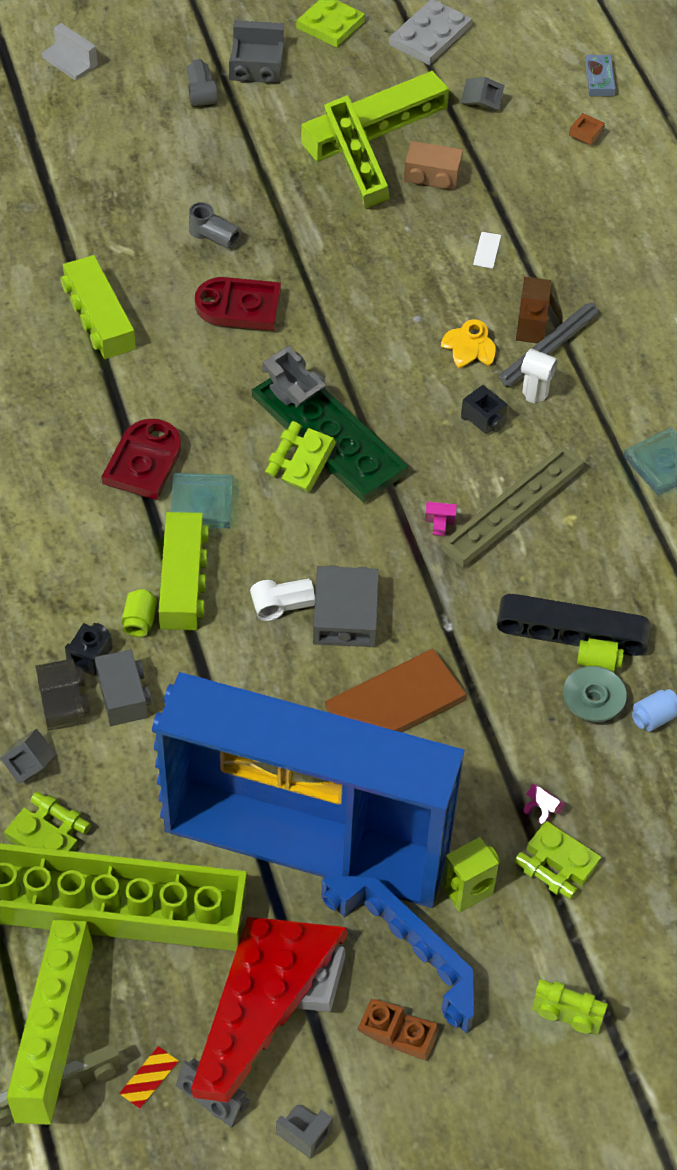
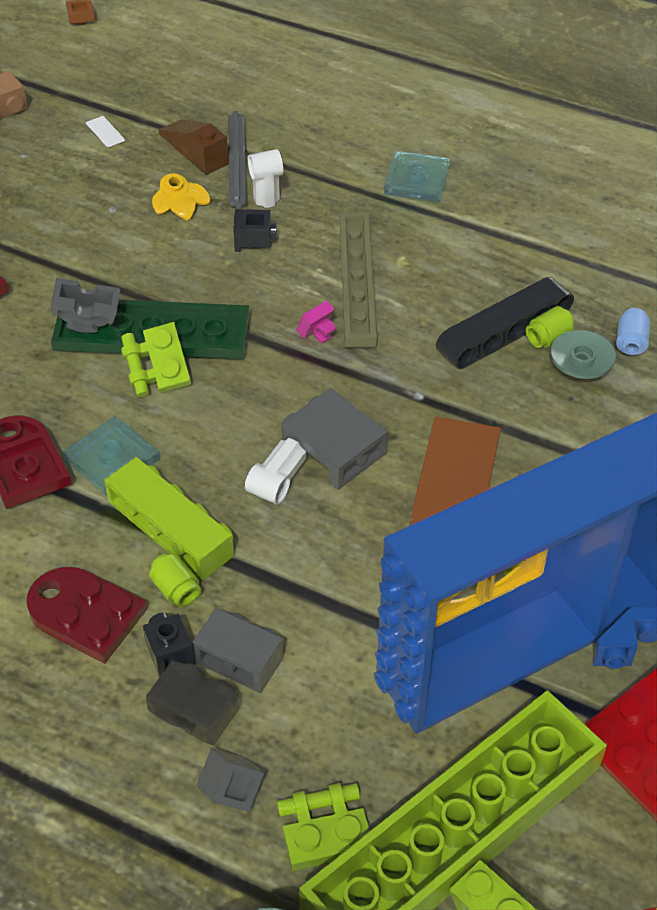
camera: 45 degrees left, 5 degrees down
none -> dark red plate [27,567,148,664]

